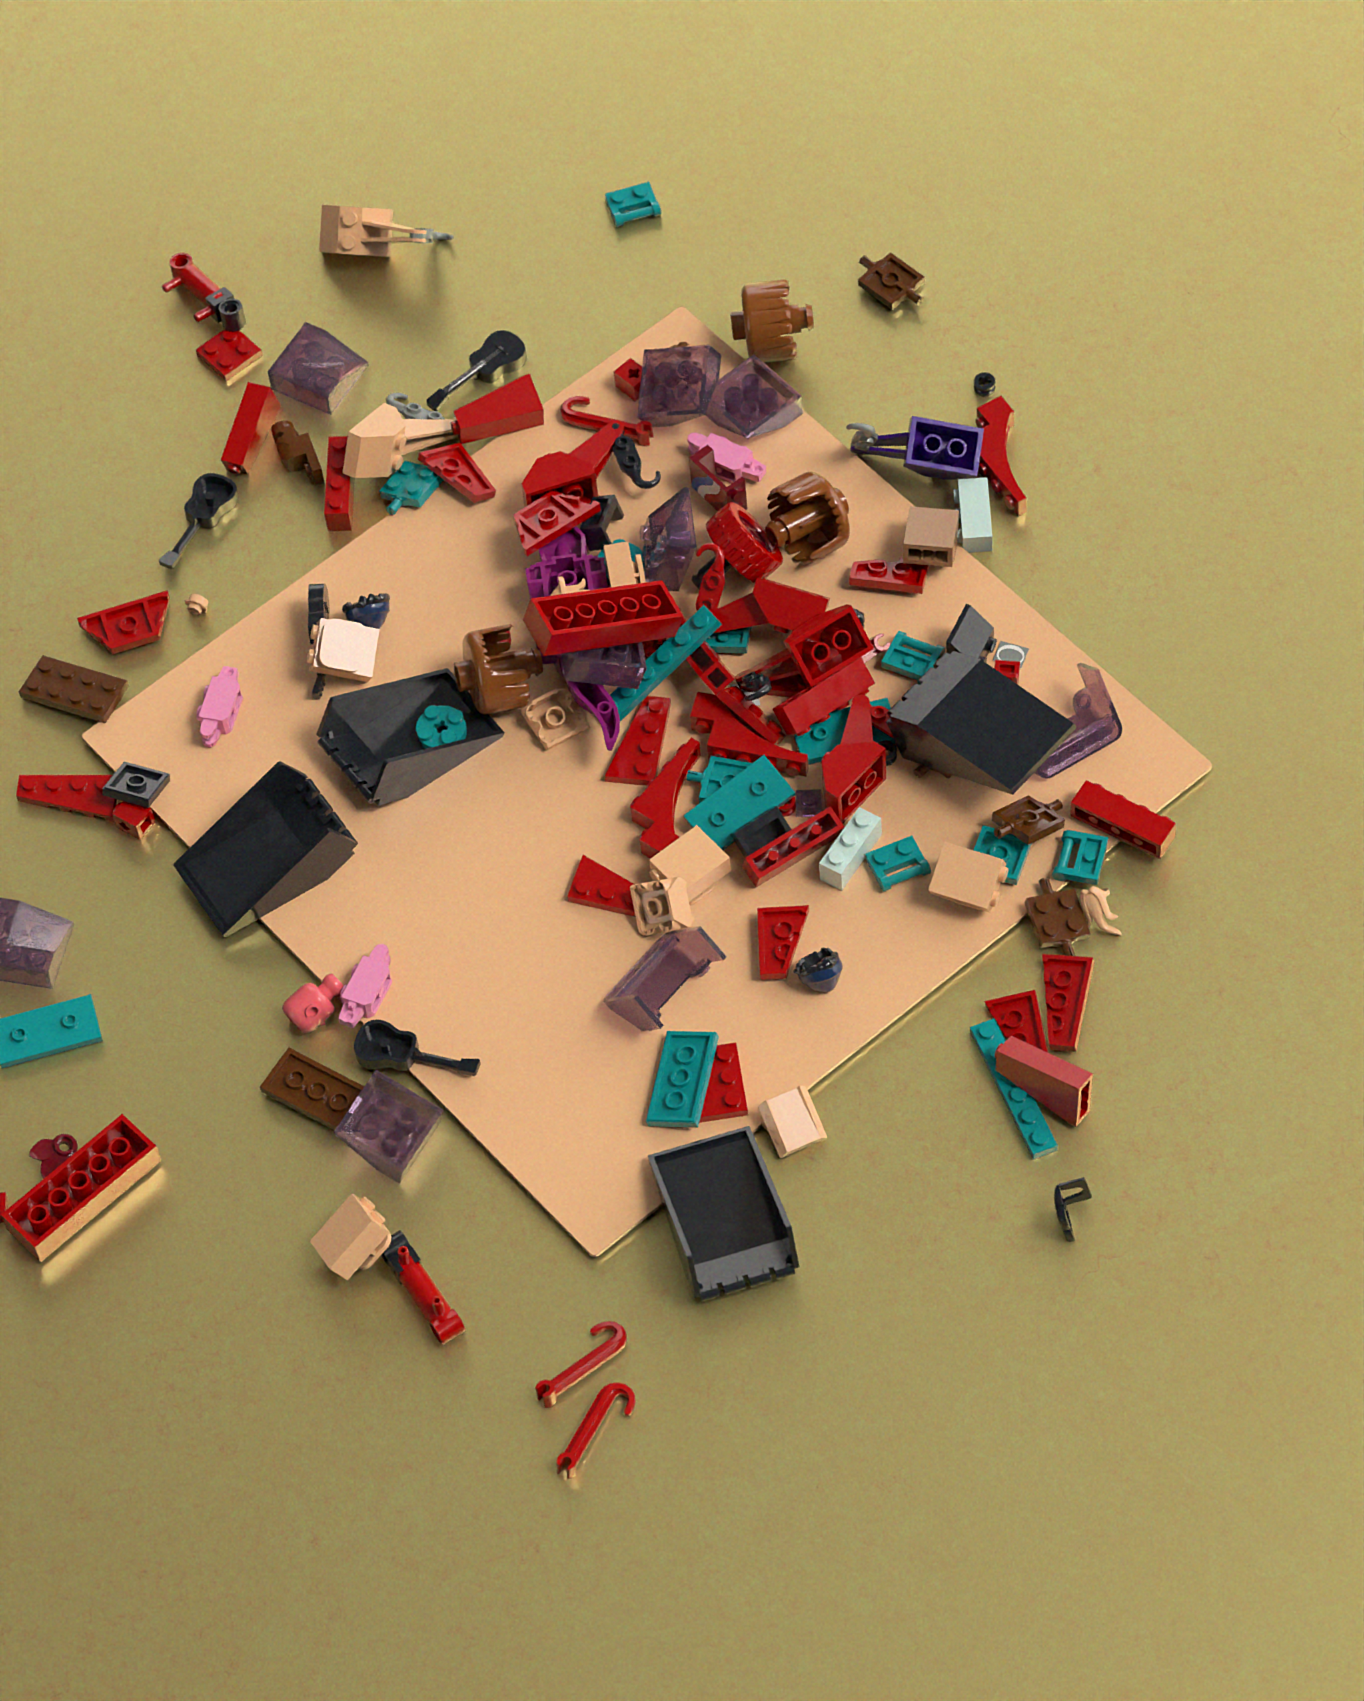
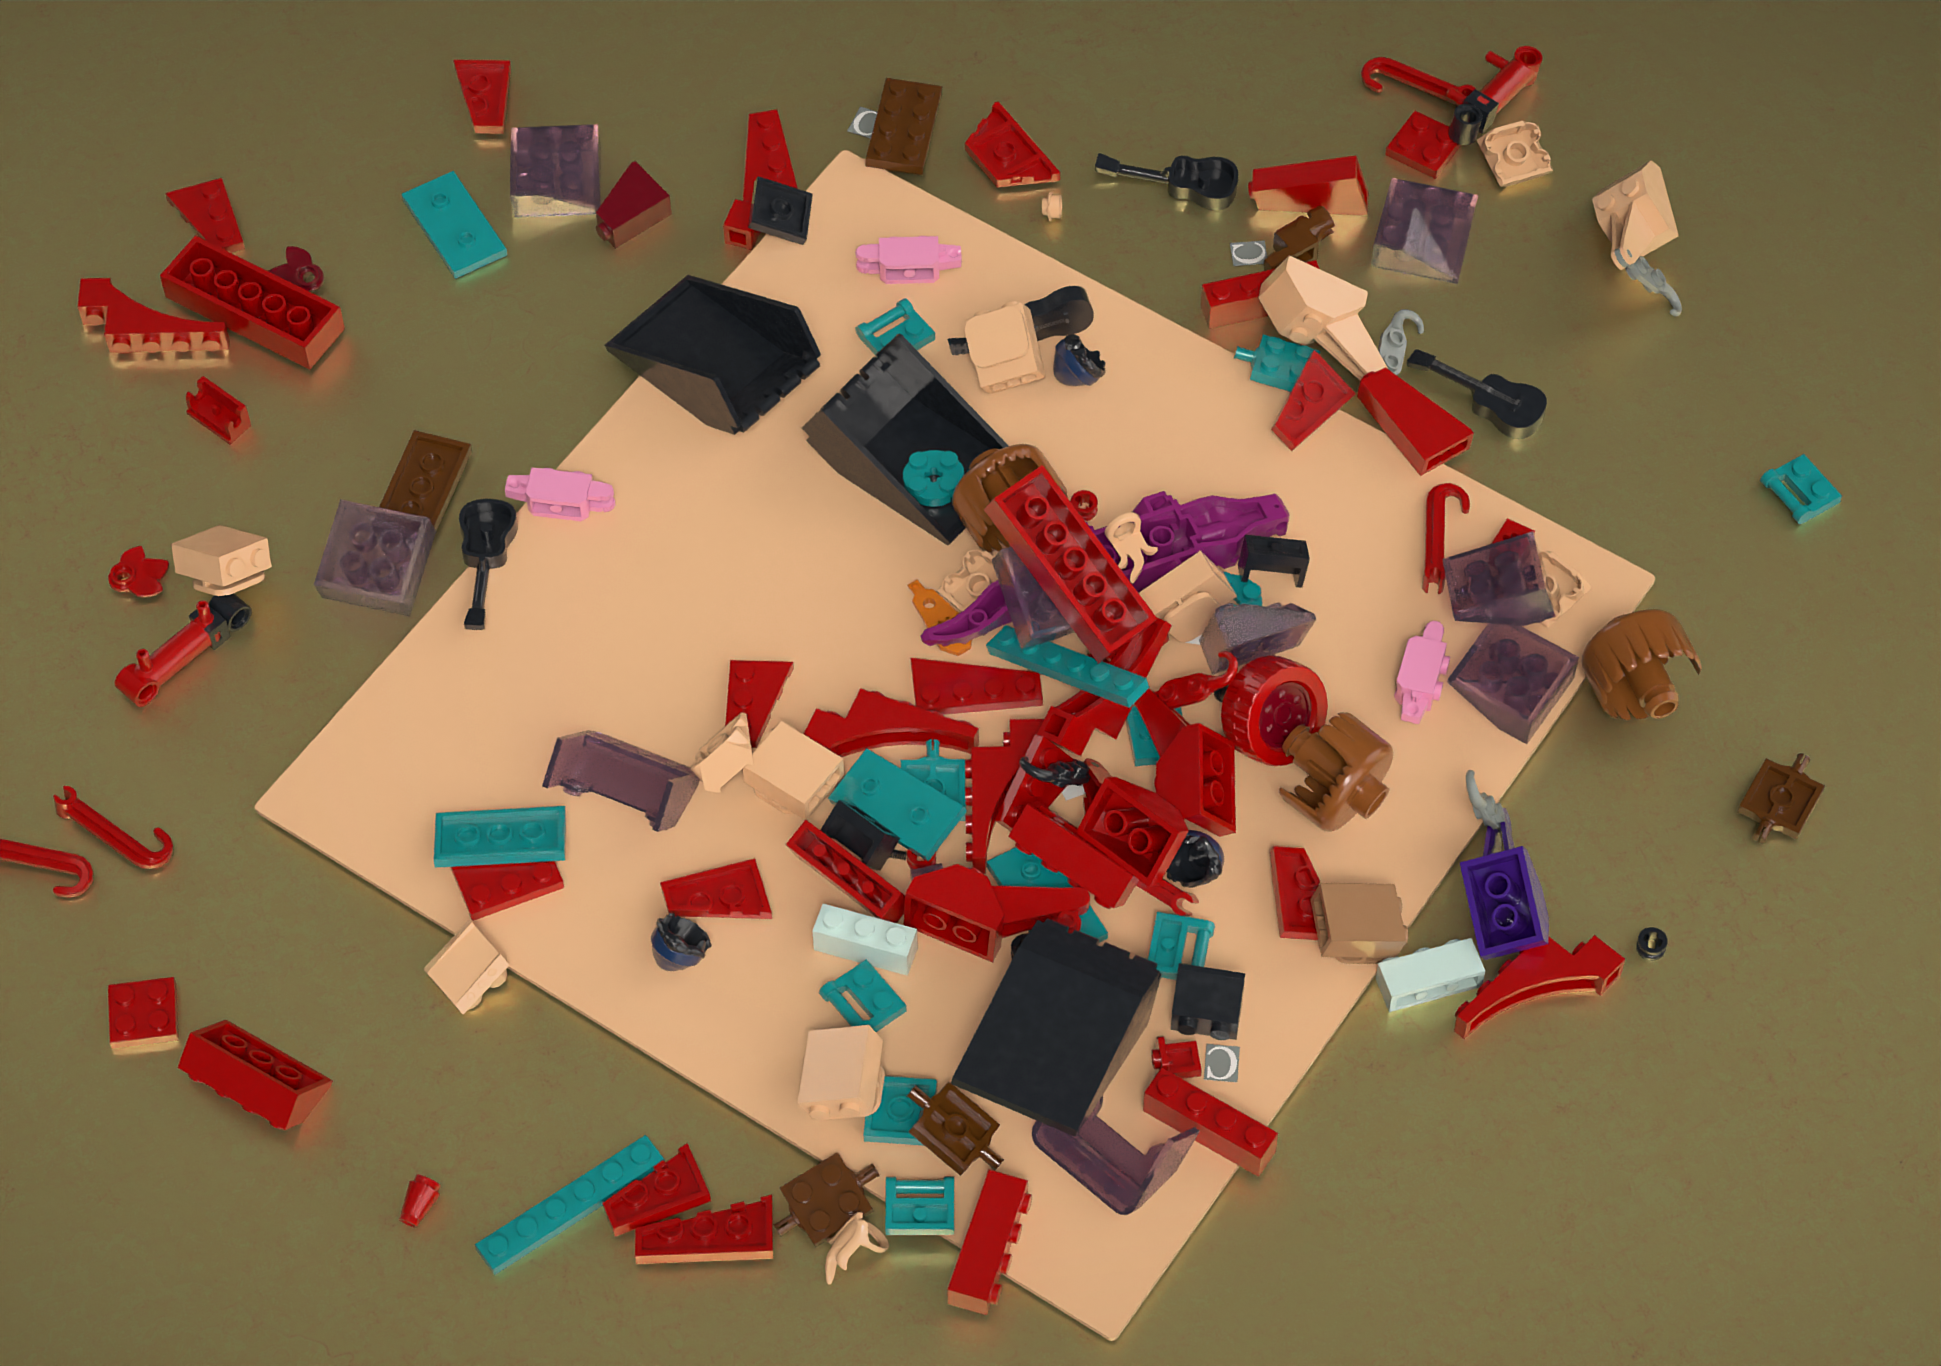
camera: 70 degrees right, 0 degrees up
coral piece [282,974,343,1033] -> none
red wing [513,491,601,557] -> none
red slope [521,420,661,507] -> none
black windscreen [647,1126,800,1301] -> none
dark red panel [689,444,748,511] -> none
red slope [995,1036,1093,1127] -> none
black piece [1054,1177,1092,1242] -> none
none -> red arch [77,278,230,353]
none -> red plate [108,546,169,597]
none -> red plate [108,977,179,1049]
none -> red slope [177,1019,333,1130]
none -> red hinge [186,376,251,445]
none -> red cone [399,1174,441,1228]
none -> dark red slope [596,160,672,249]
none -> light grey sticker [847,106,877,138]
none -> teal plate [855,298,935,358]
none -> orange piece [907,579,973,656]
none -> red brick [1143,1068,1278,1177]
none -> light grey sticker [1230,240,1267,266]
none -> red piece [1361,57,1476,107]
none -> light nougat slope [1477,120,1553,187]

